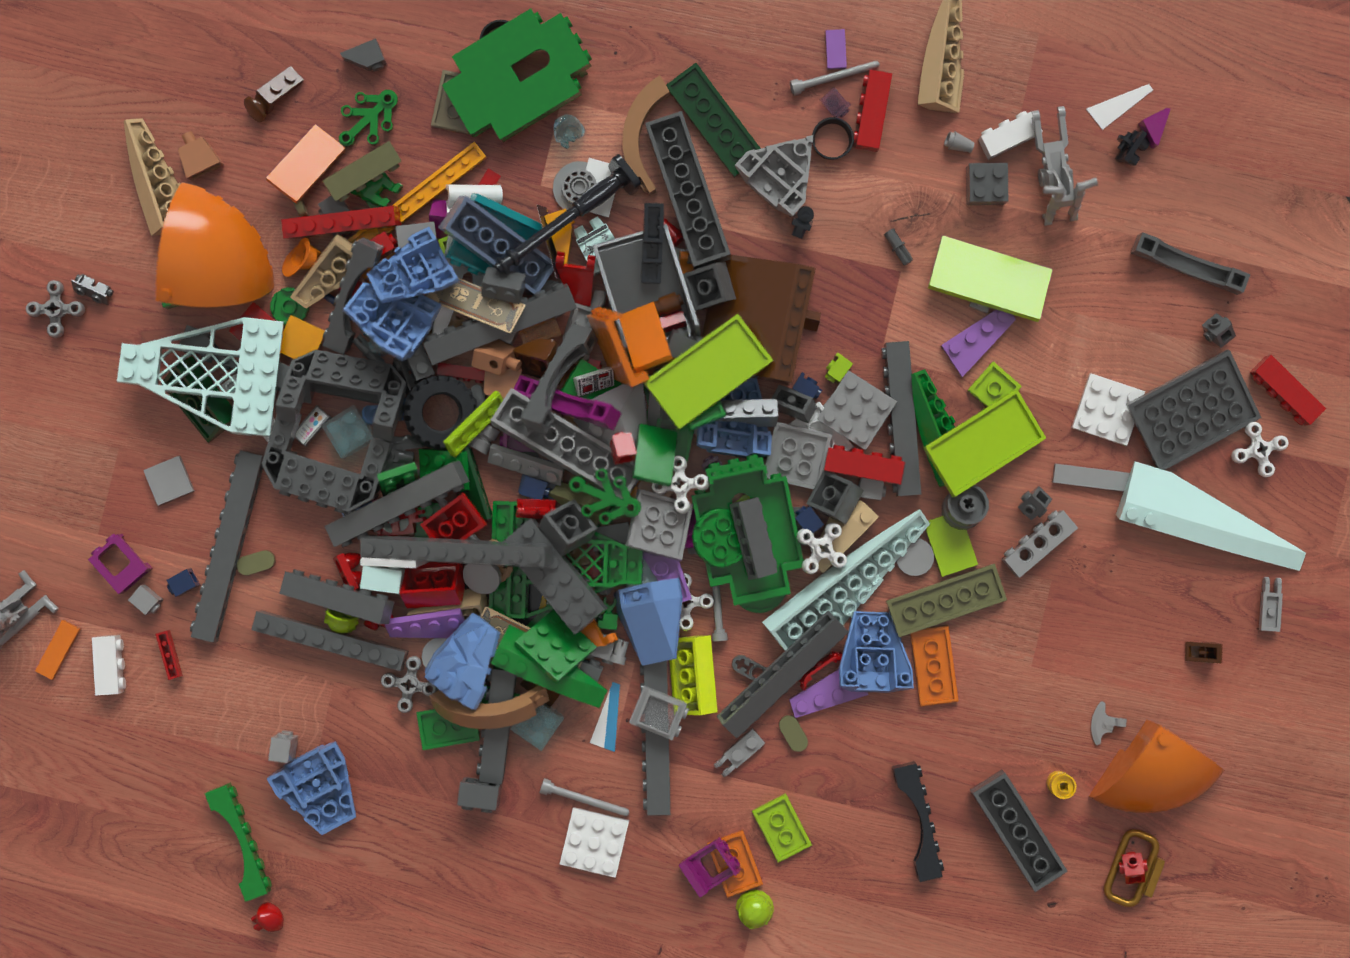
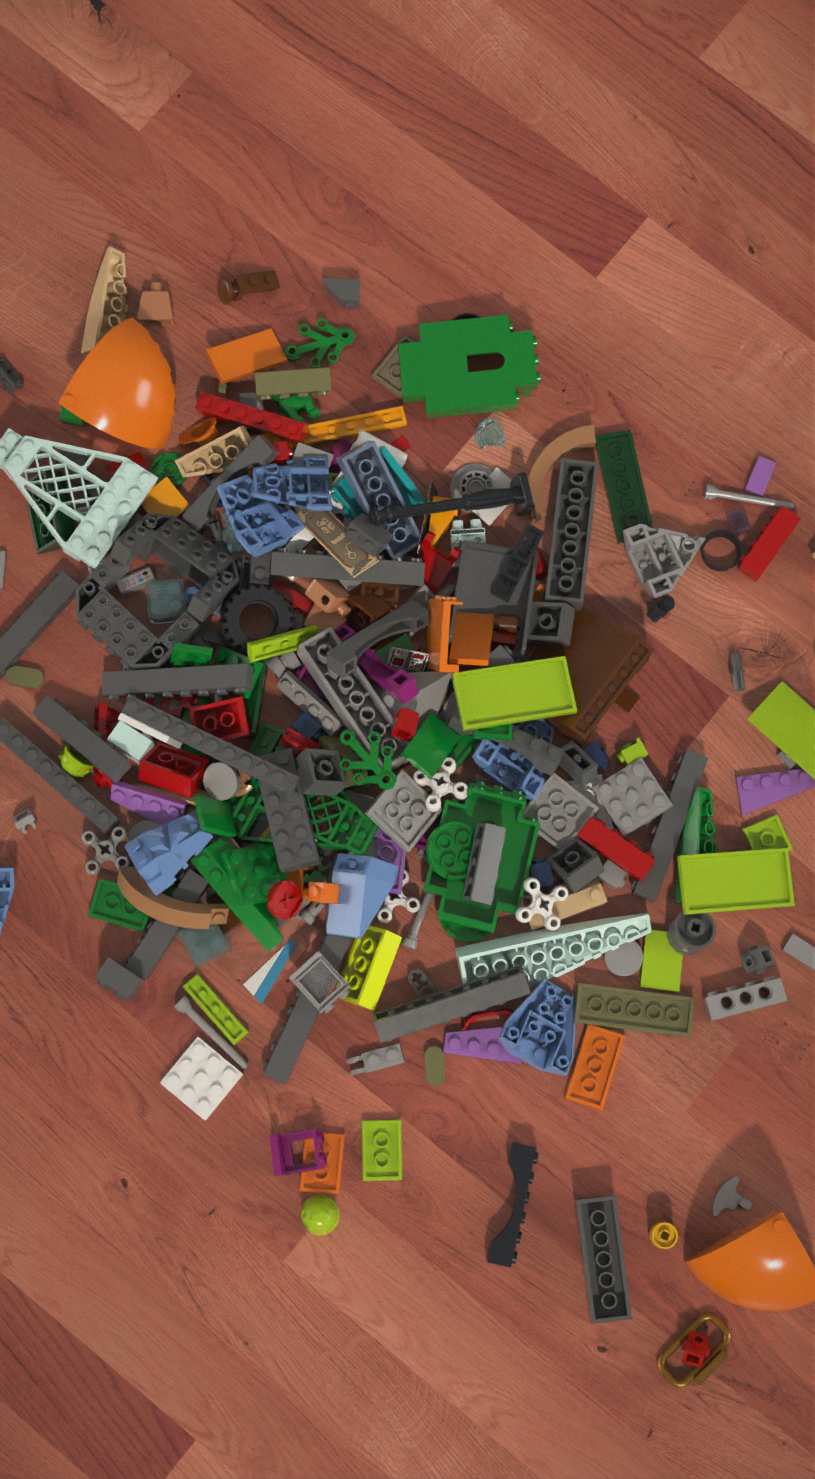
camera: 20 degrees right, 10 degrees down
none -> light grey tile [12,808,36,834]
none -> lime tile [183,973,249,1045]
none -> green tile [194,795,236,838]
none -> red tile [267,880,303,920]
none -> orange brick [307,882,340,904]

